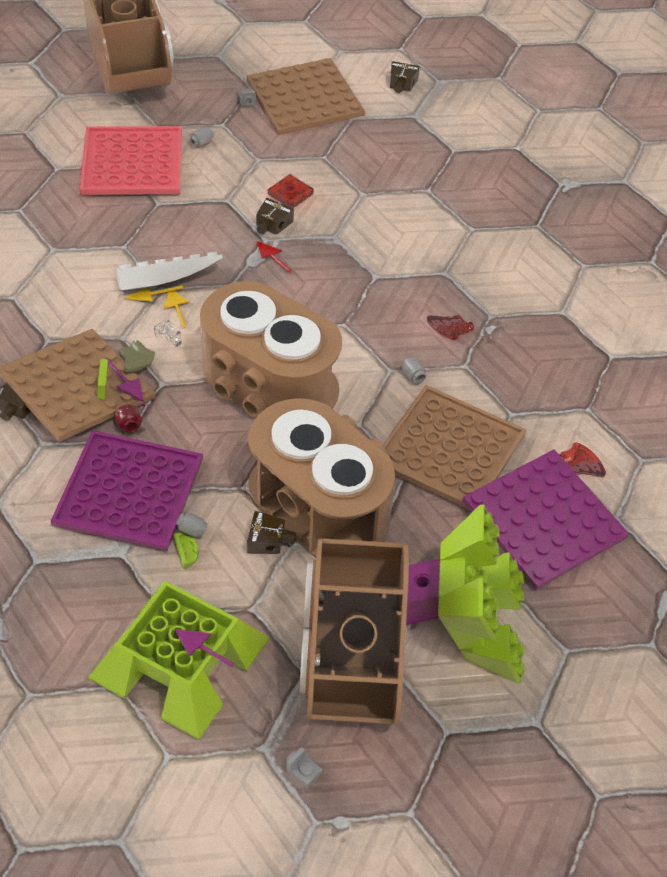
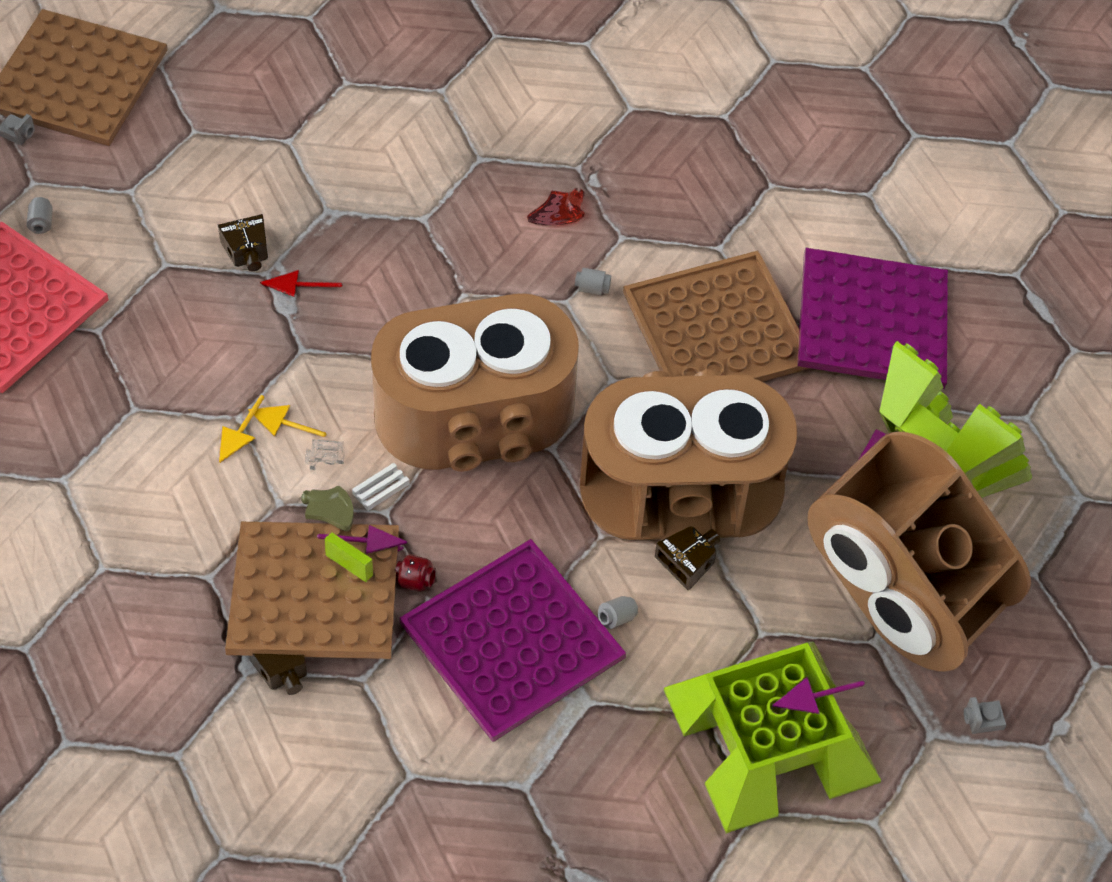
camera: 50 degrees left, 5 degrees up
white wedge [115,251,223,290] -> none
lime tile [173,533,199,569] -> none
clear red plate [268,174,314,208] -> none
clear red arm [559,442,606,477] -> none
none -> white tile [352,463,410,511]

